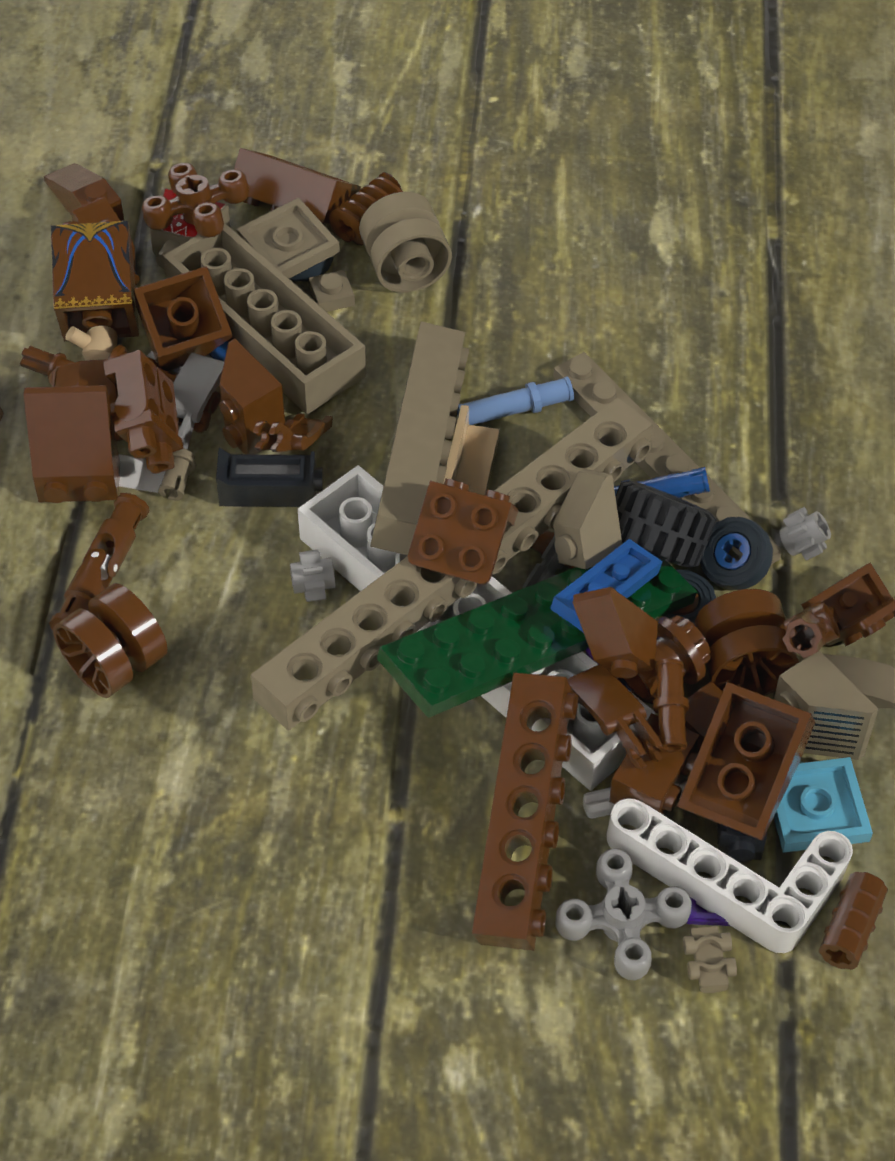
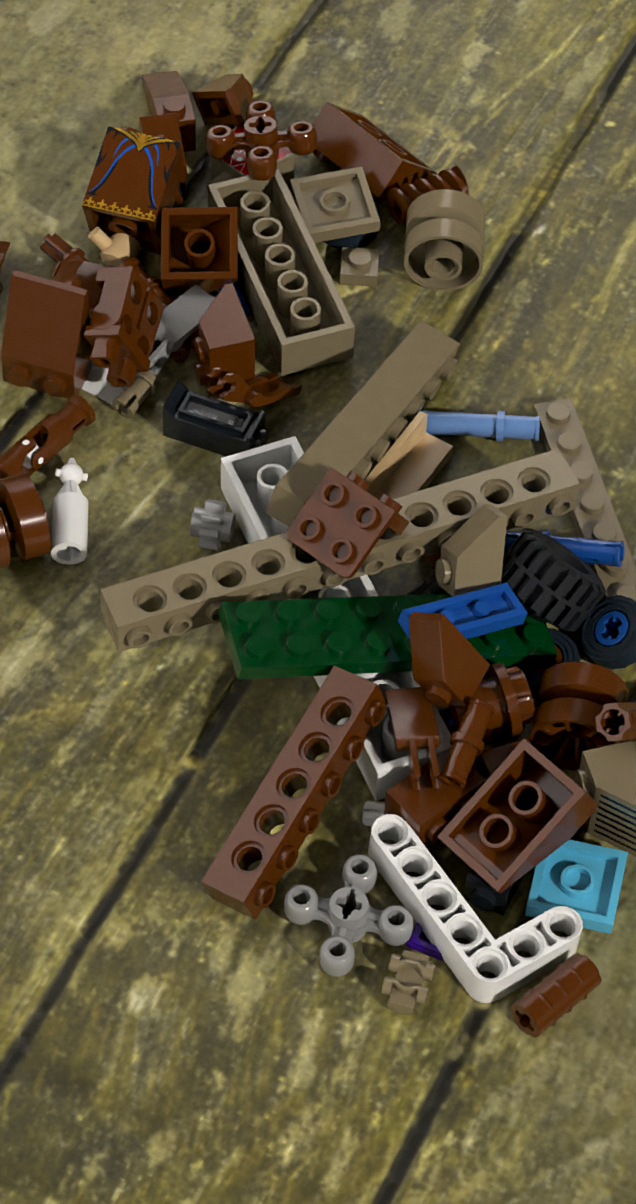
camera: 20 degrees right, 0 degrees up
none -> white wheel [51,458,89,565]
none -> reddish brown slope [192,74,254,125]

